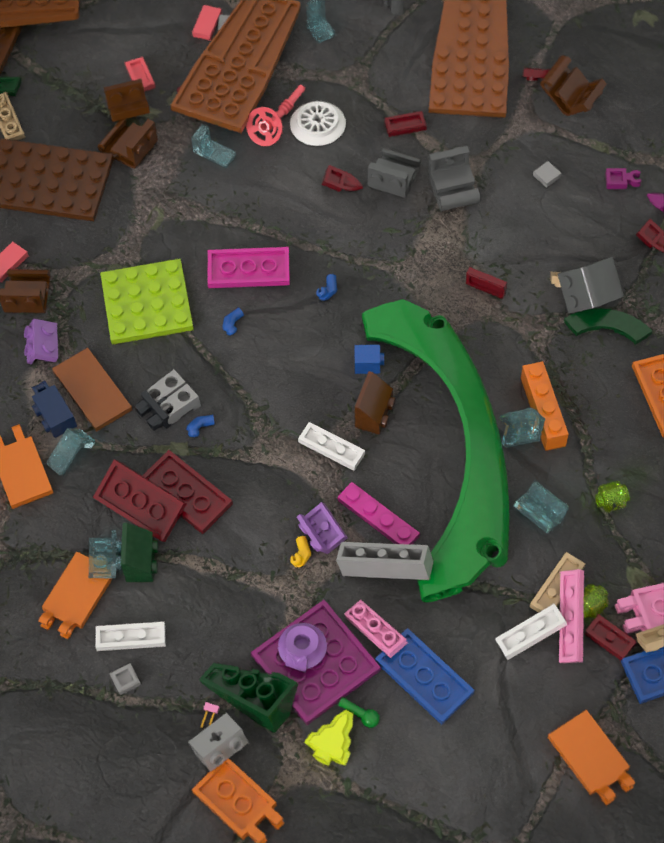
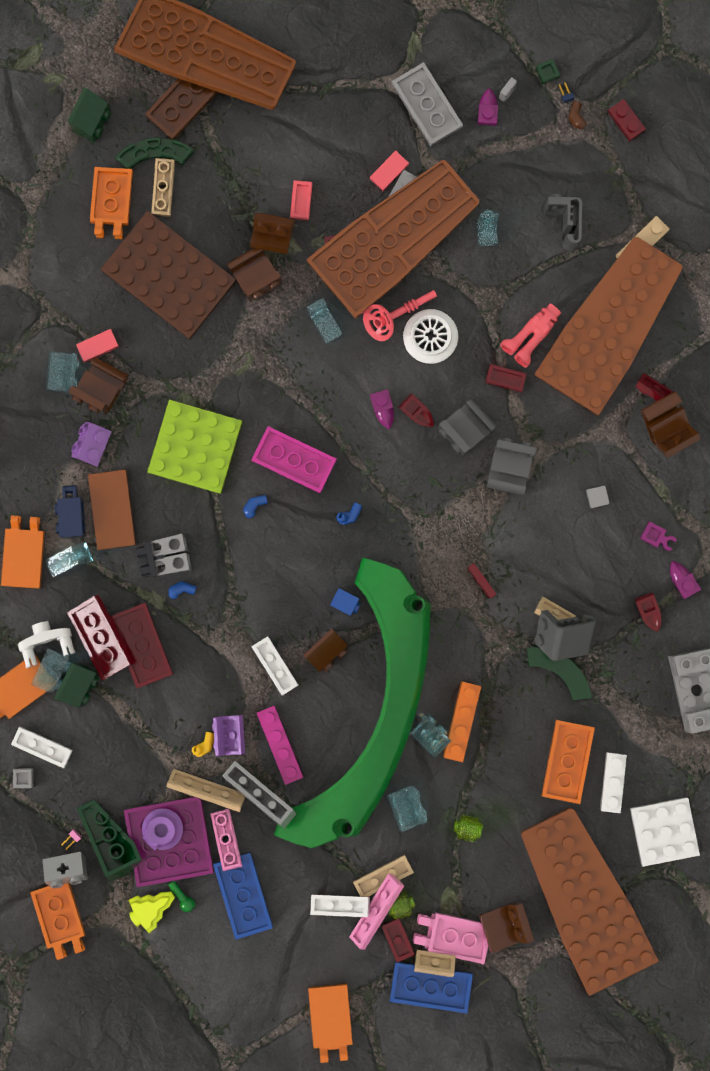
camera: 30 degrees right, 25 degrees up
none -> white connector [18,621,76,668]
none -> tan tile [166,769,245,812]
none -> magenta plate [370,389,394,429]
none -> coral piece [500,303,561,368]

